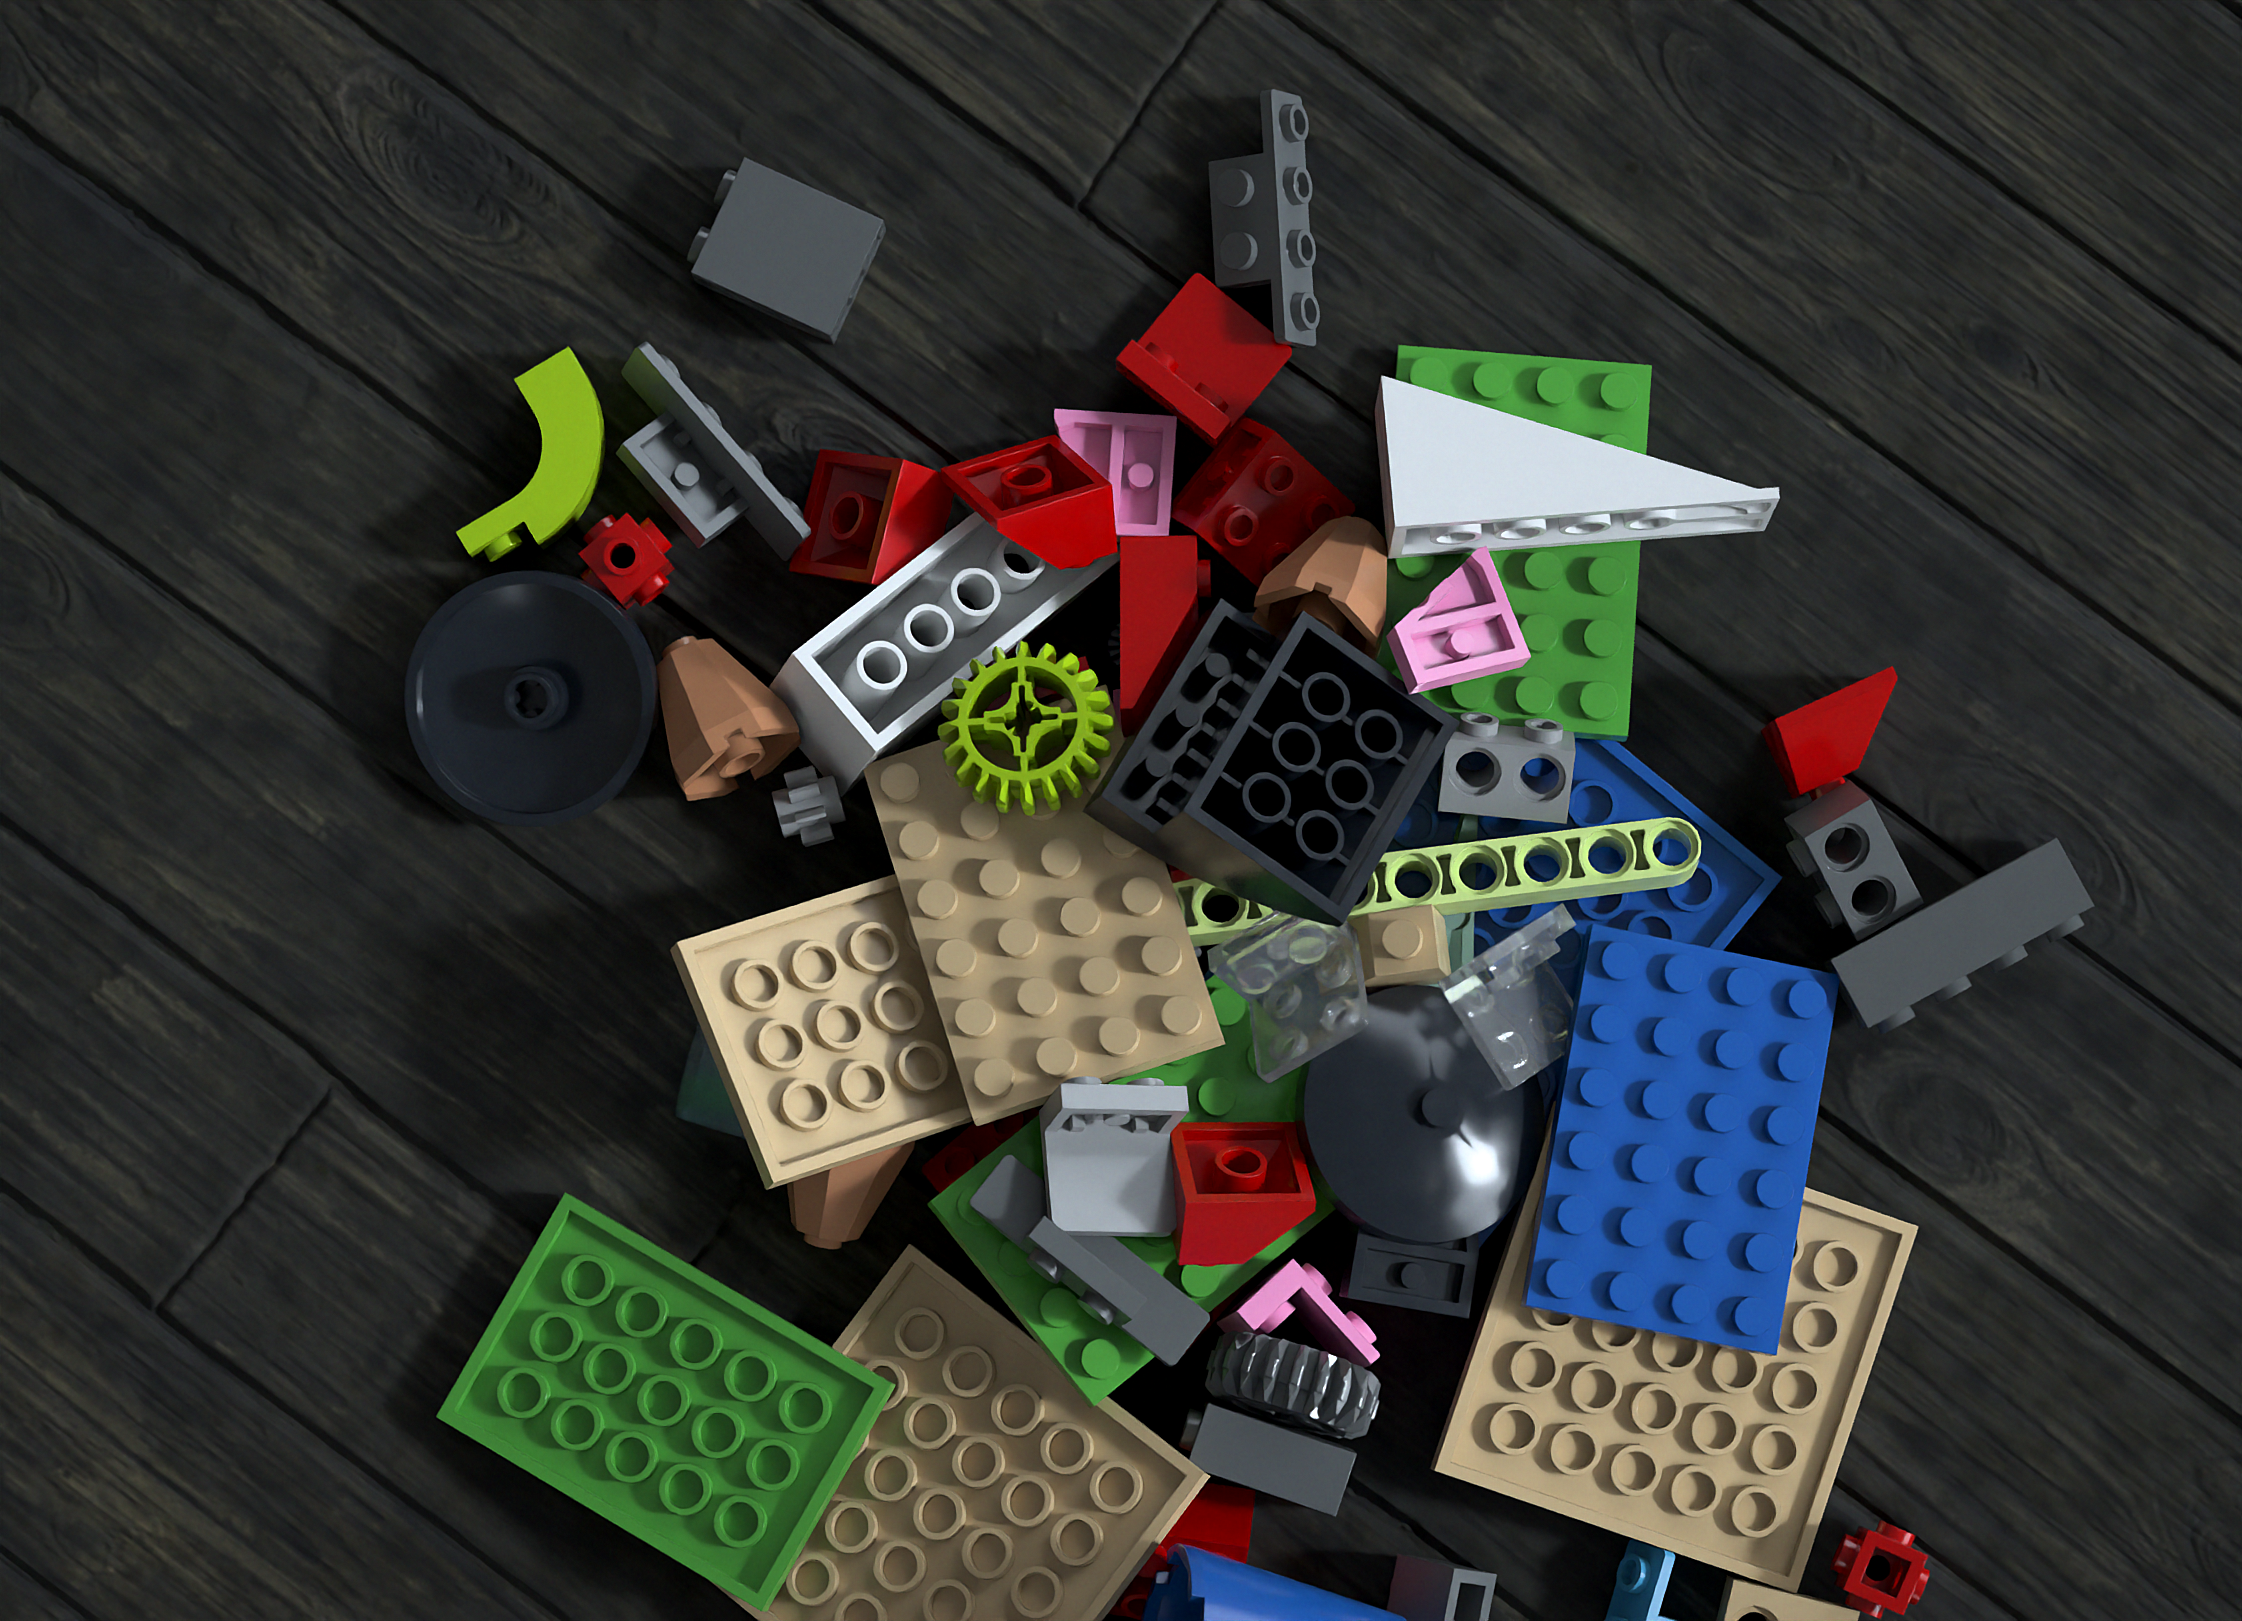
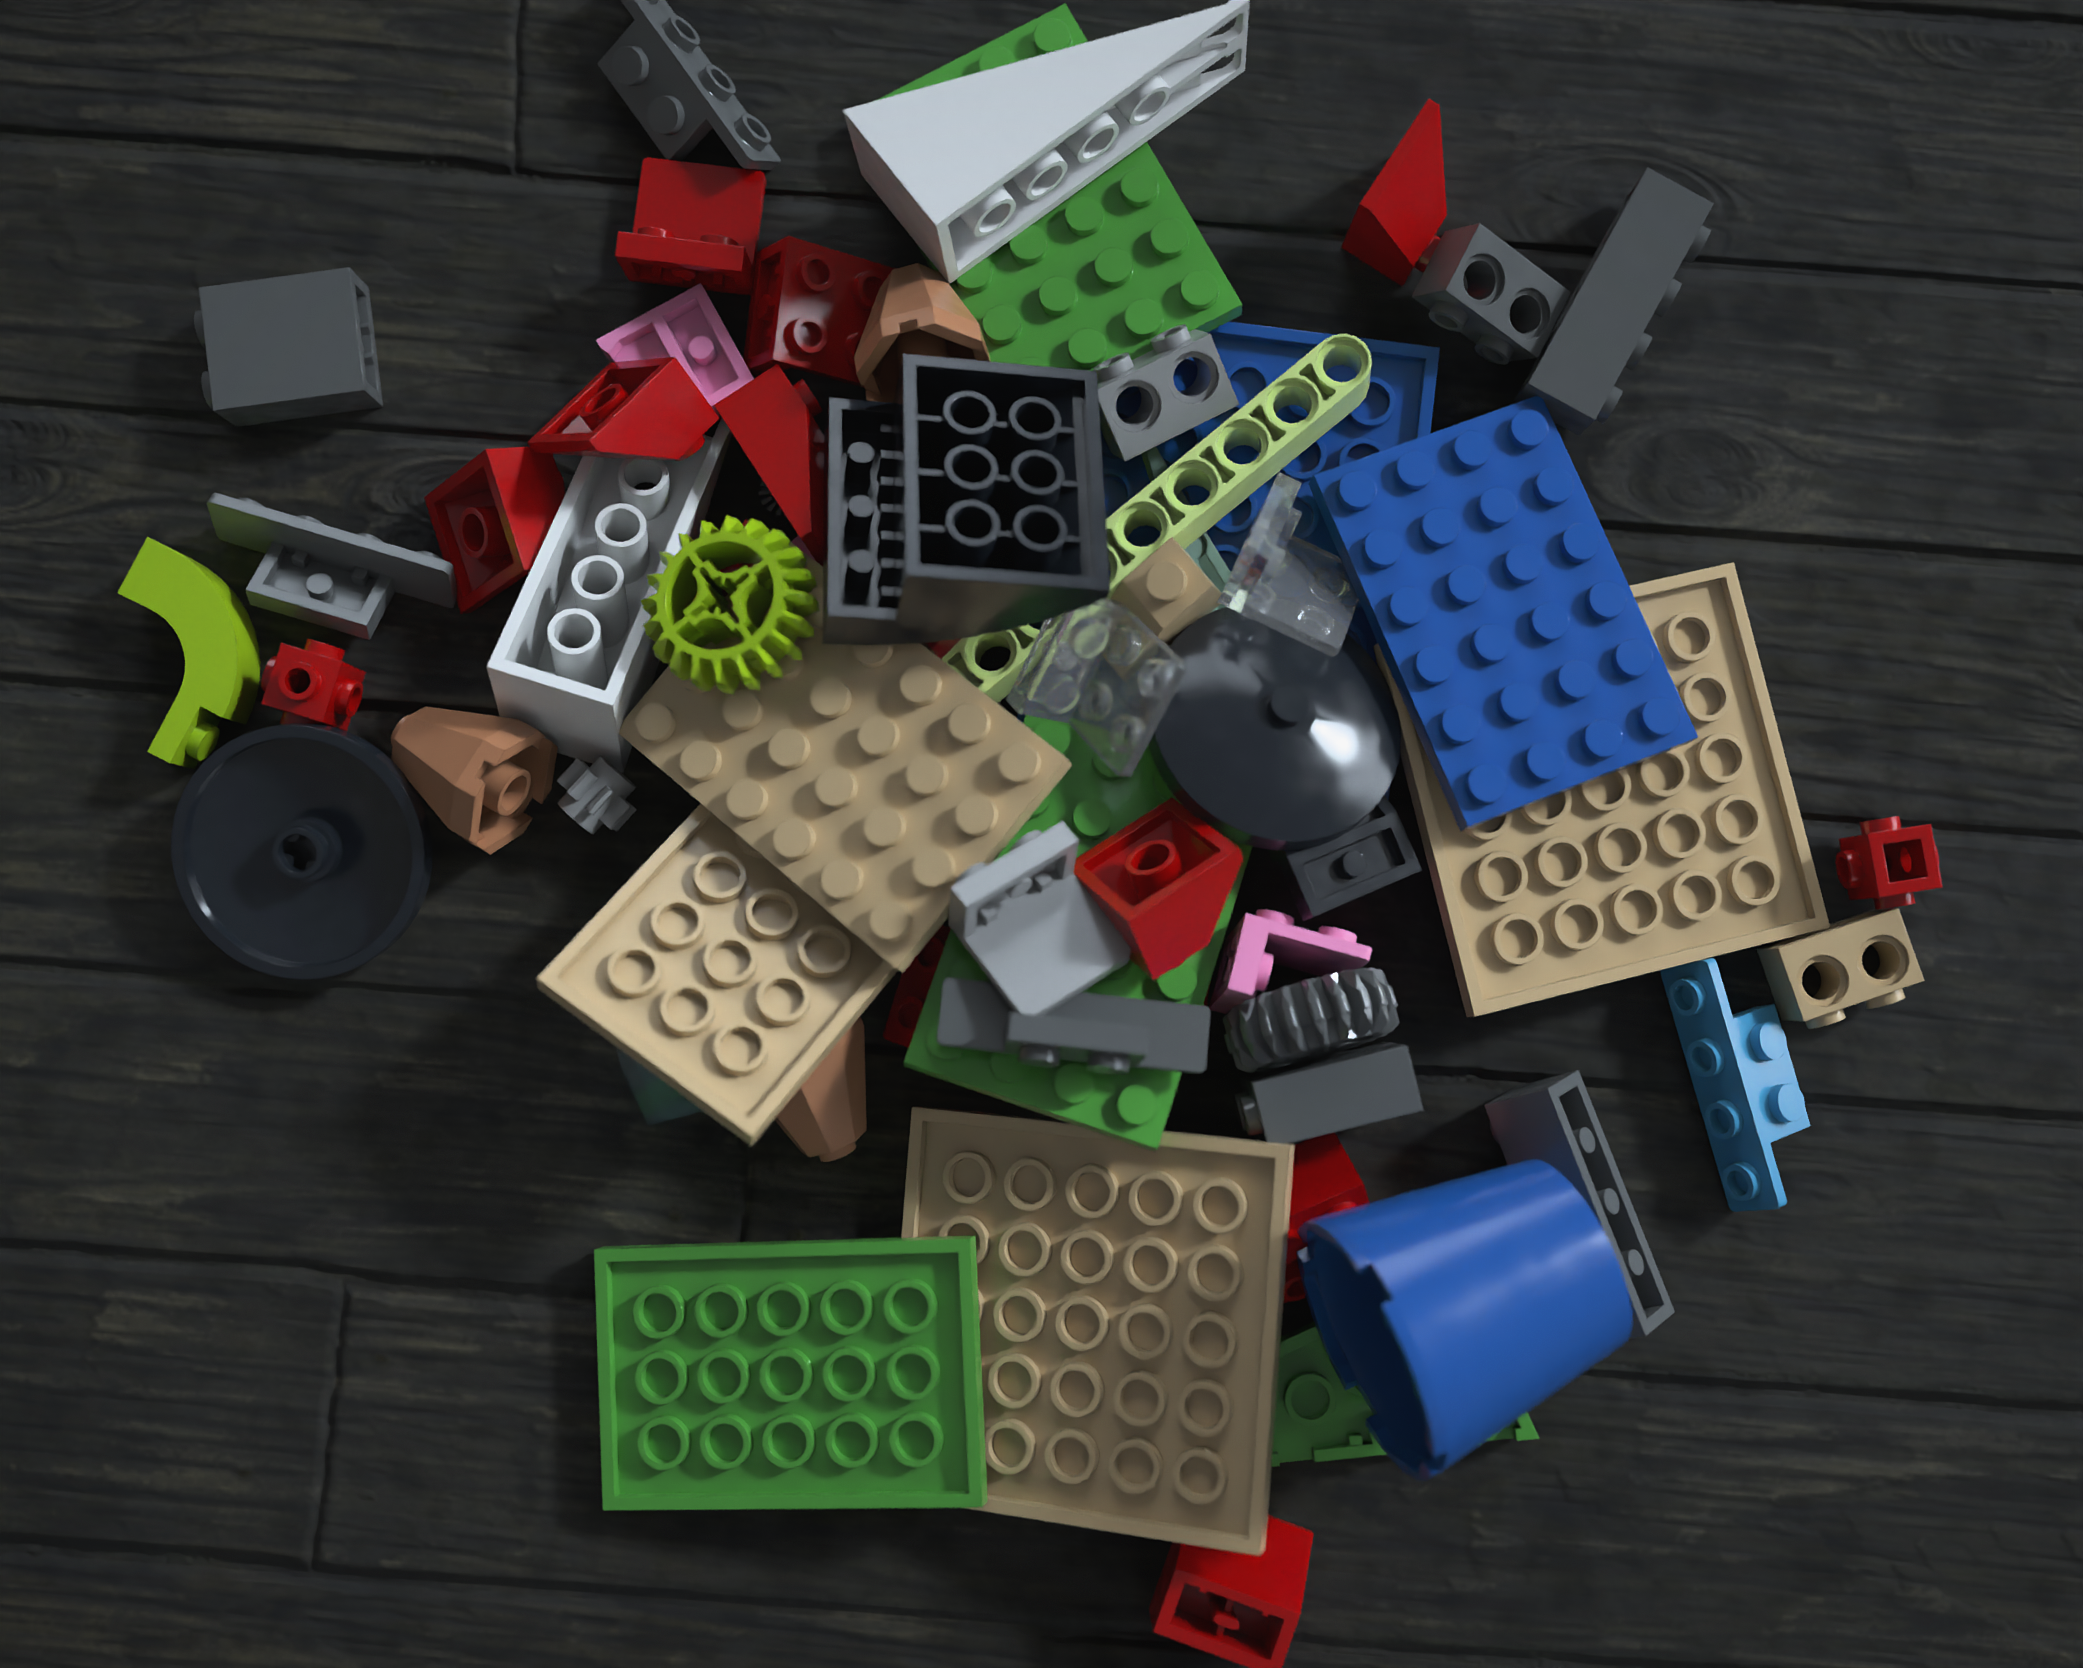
camera: 40 degrees left, 0 degrees up
bright pink wing [1386,546,1531,695] -> none

